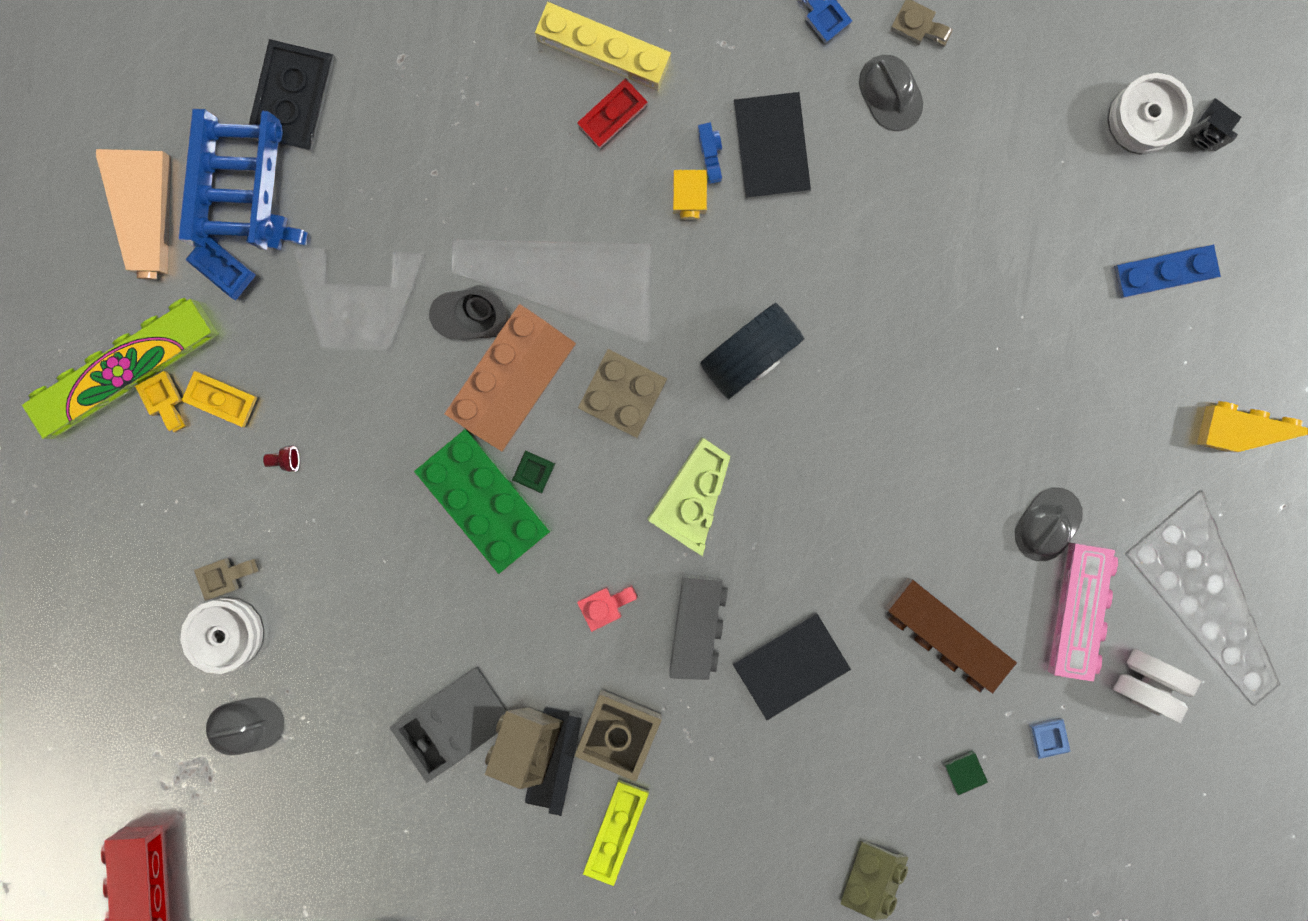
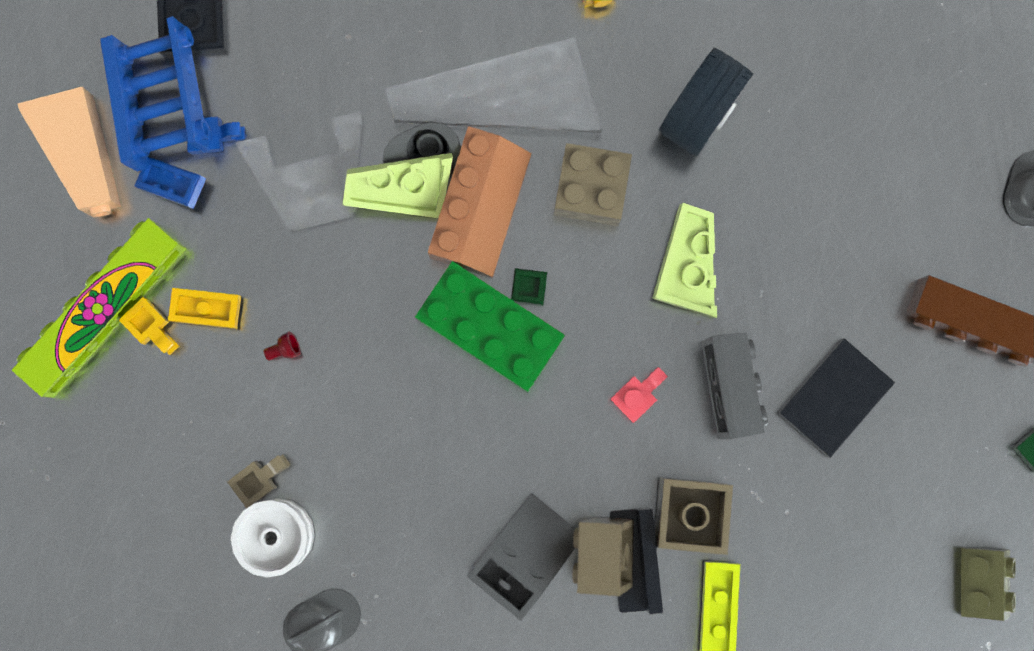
camera: 25 degrees left, 5 degrees down
none -> yellowish green wing [342,153,453,218]

